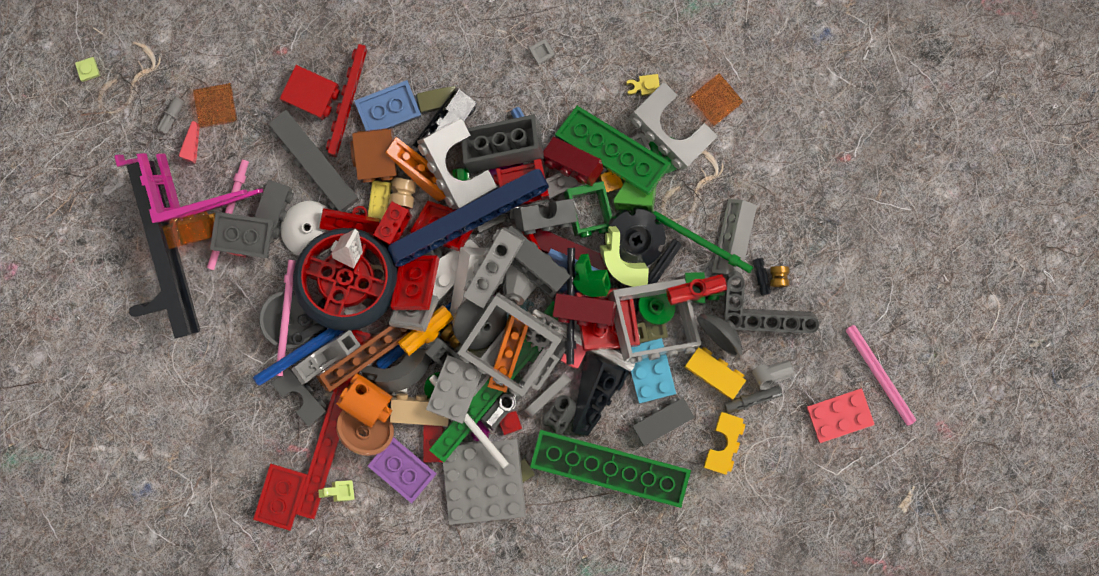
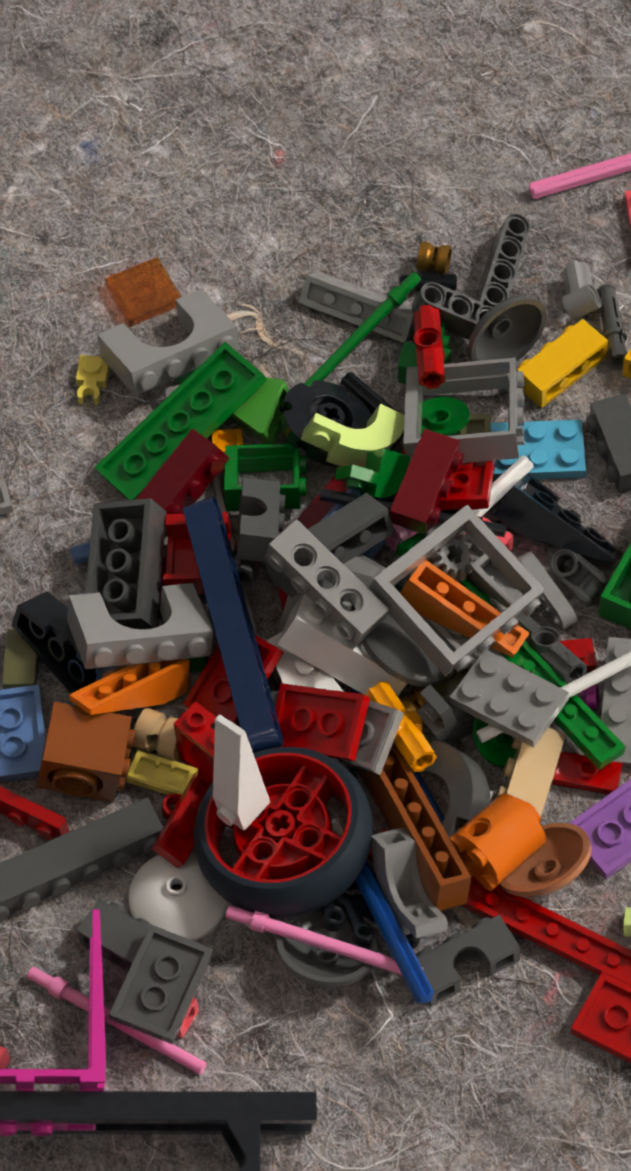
camera: 75 degrees left, 25 degrees down
clear orange brick [162,211,216,249] -> none

